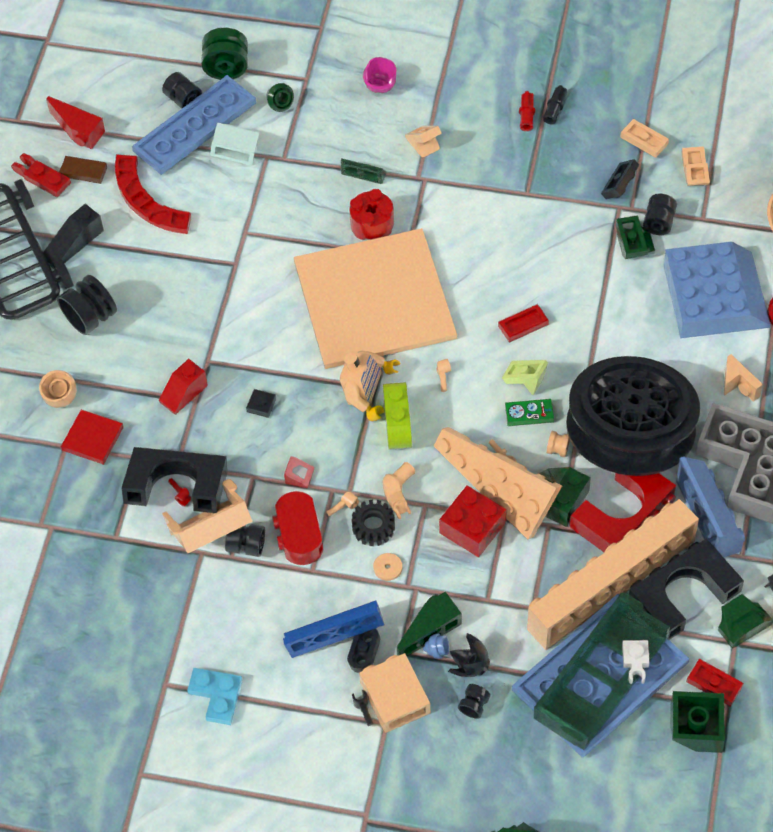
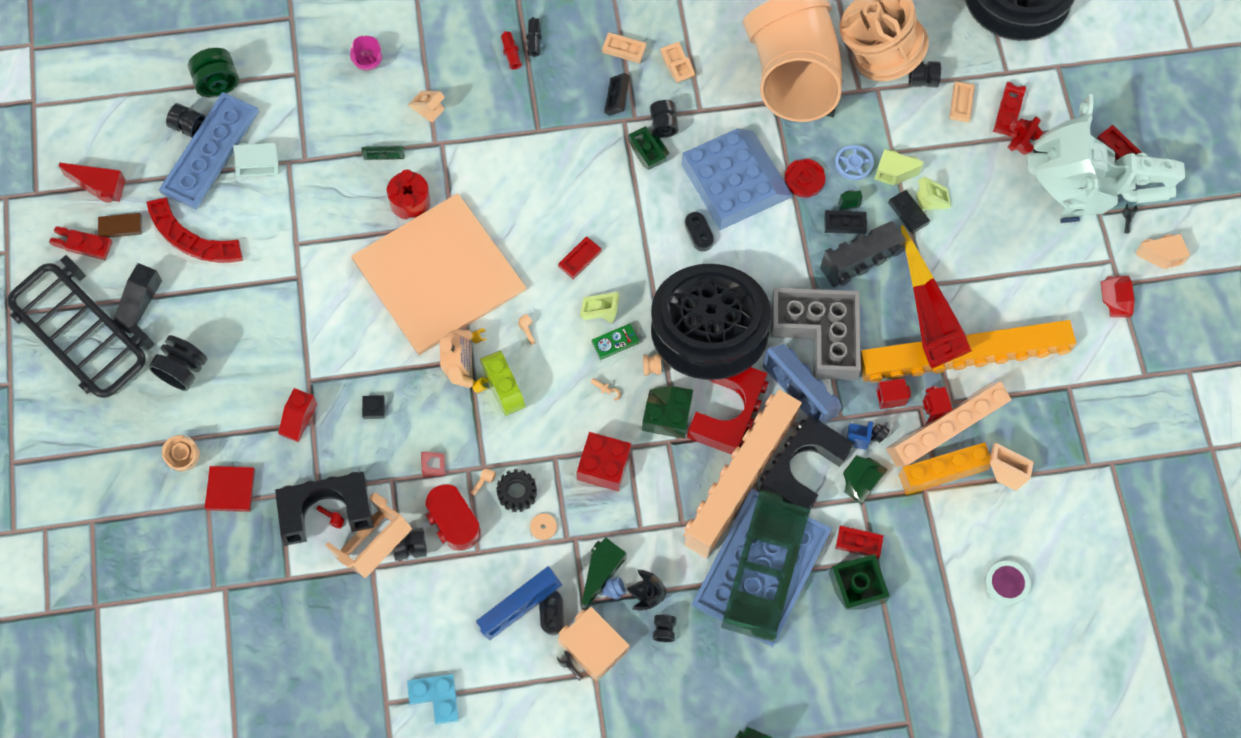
camera: 25 degrees left, 10 degrees up
dark green cone [266,83,294,112] -> none
light nougat arm [382,462,416,519] -> none
light nougat wing [434,427,562,539] -> none
white plate [622,640,649,684] -> none
light nougat slope [724,354,763,402] -> none
none -> black plate [685,212,714,252]
none -> blue panel [846,421,873,450]

